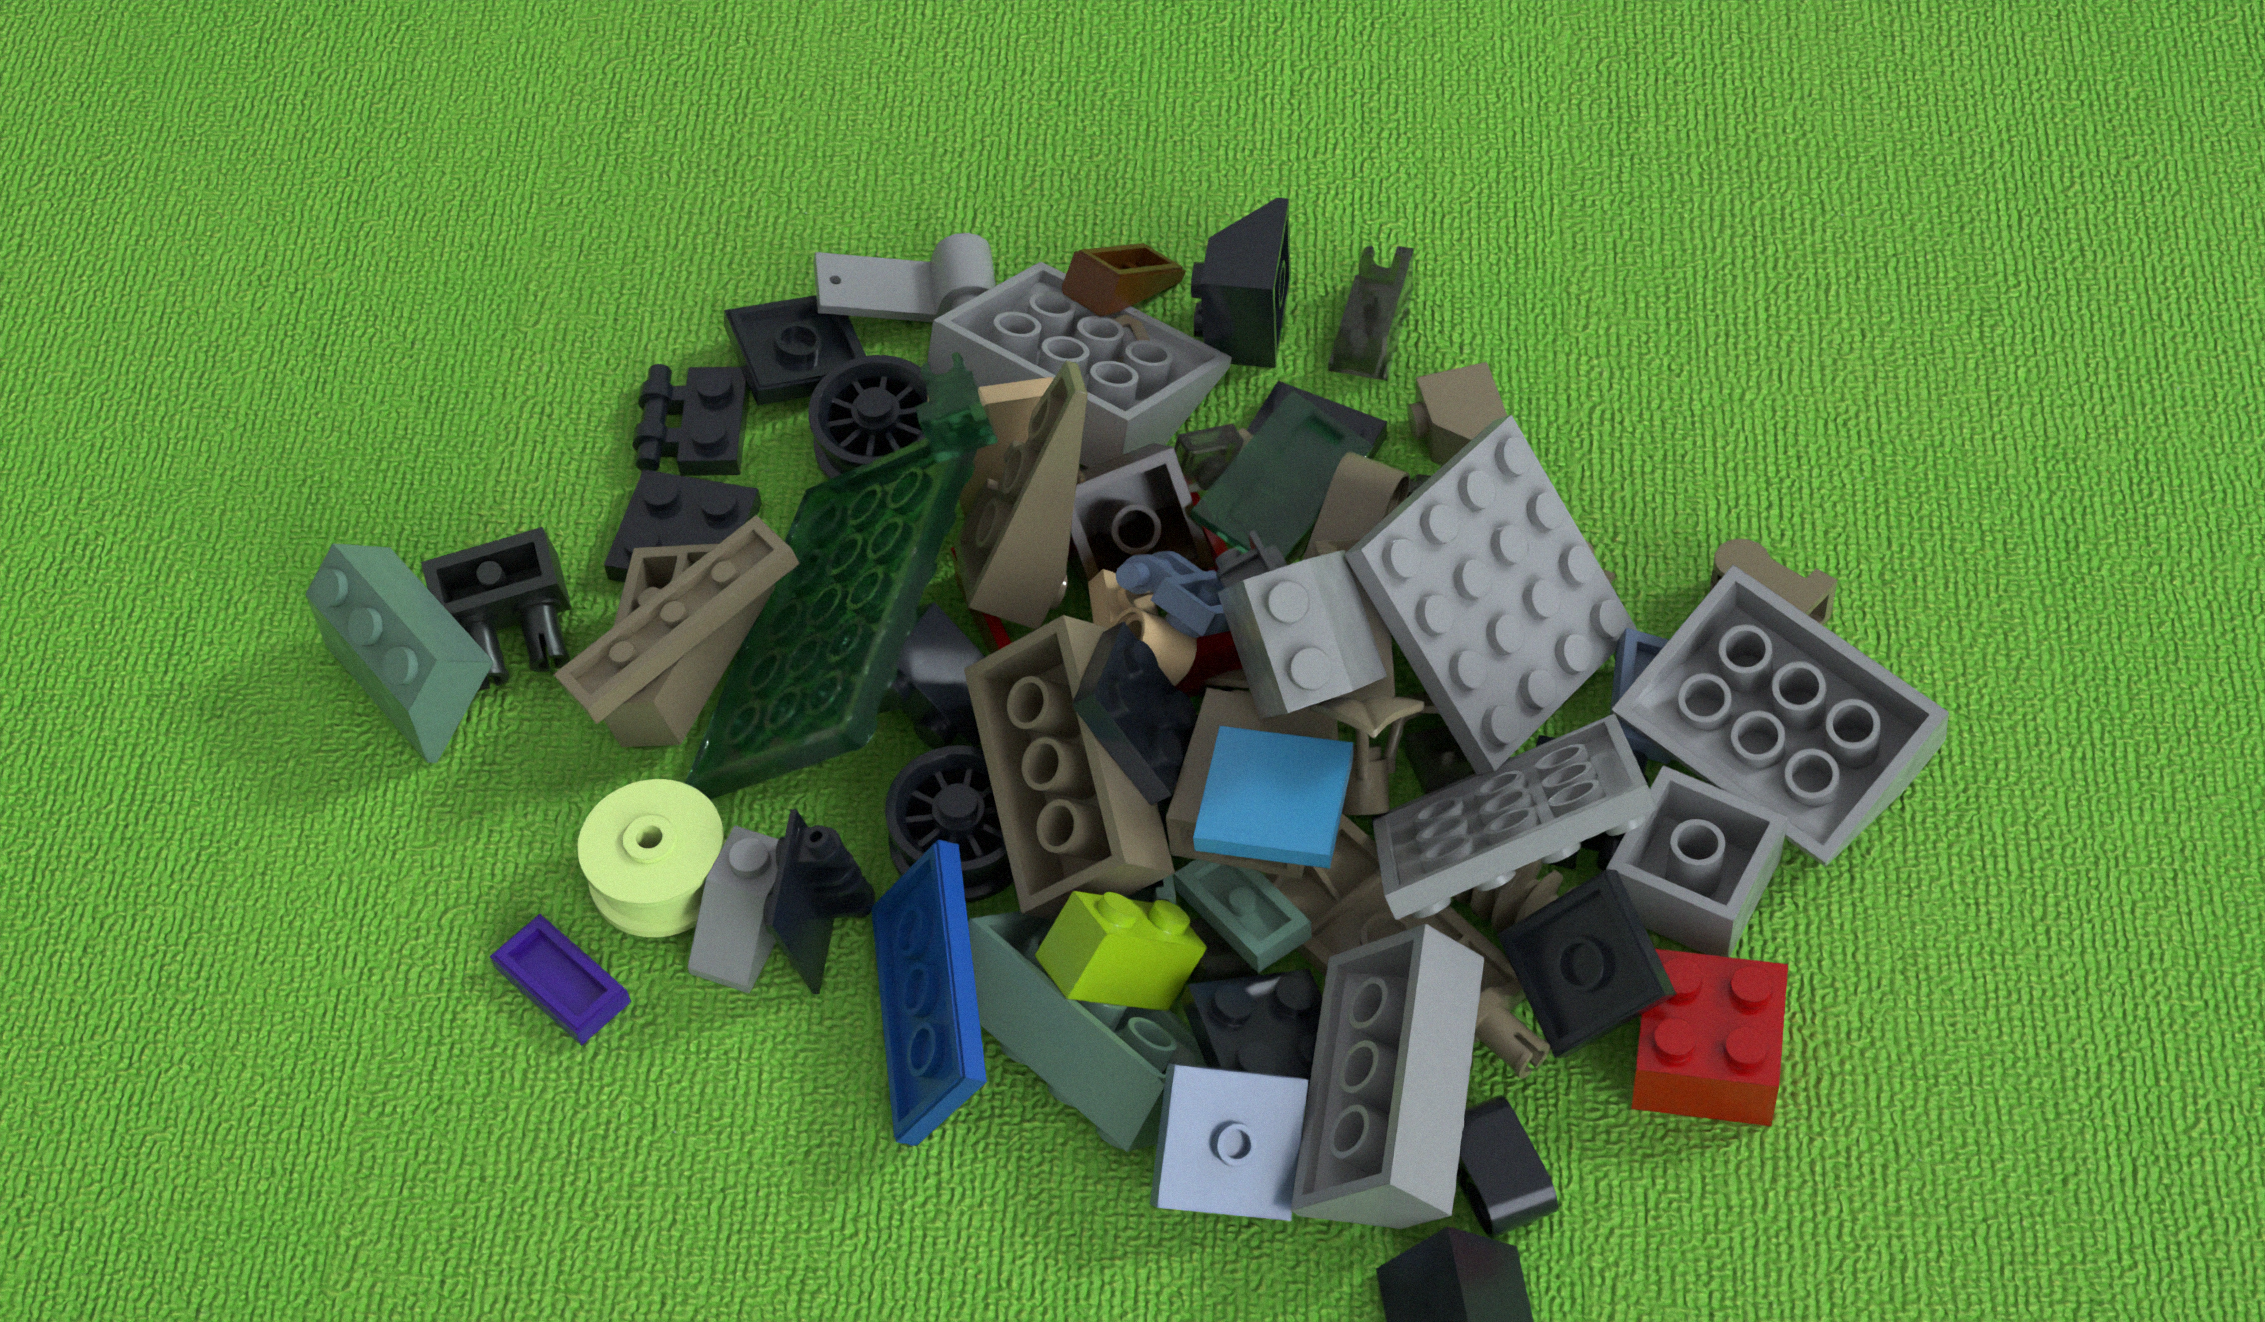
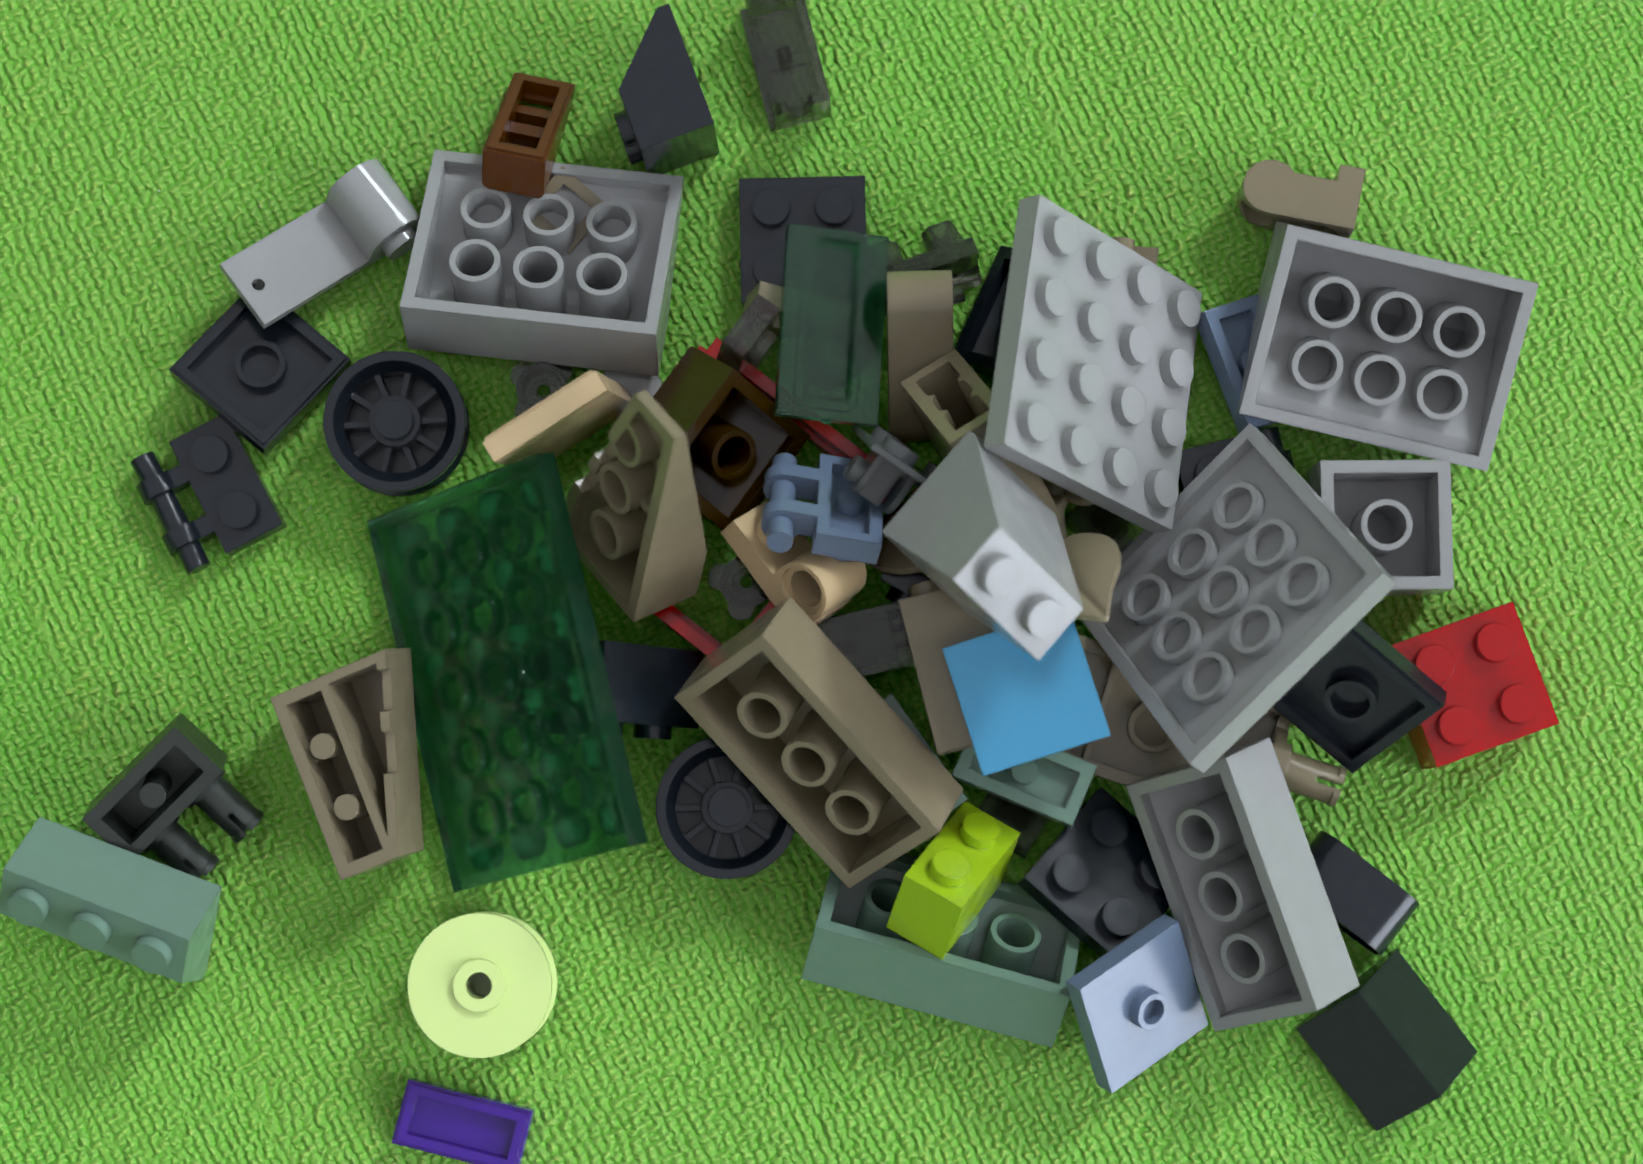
camera: 30 degrees left, 30 degrees up
dark tan plate [553,515,800,724] -> none
black plate [604,469,762,582] -> none
light grey slope [688,825,779,994] -> none
black hinge [763,809,876,994] -> none
blue tile [871,840,987,1146] -> none
clear green piece [915,352,998,463] -> none
black plate [1072,621,1198,805] -> none
dark tan slope [1407,362,1507,466] -> none

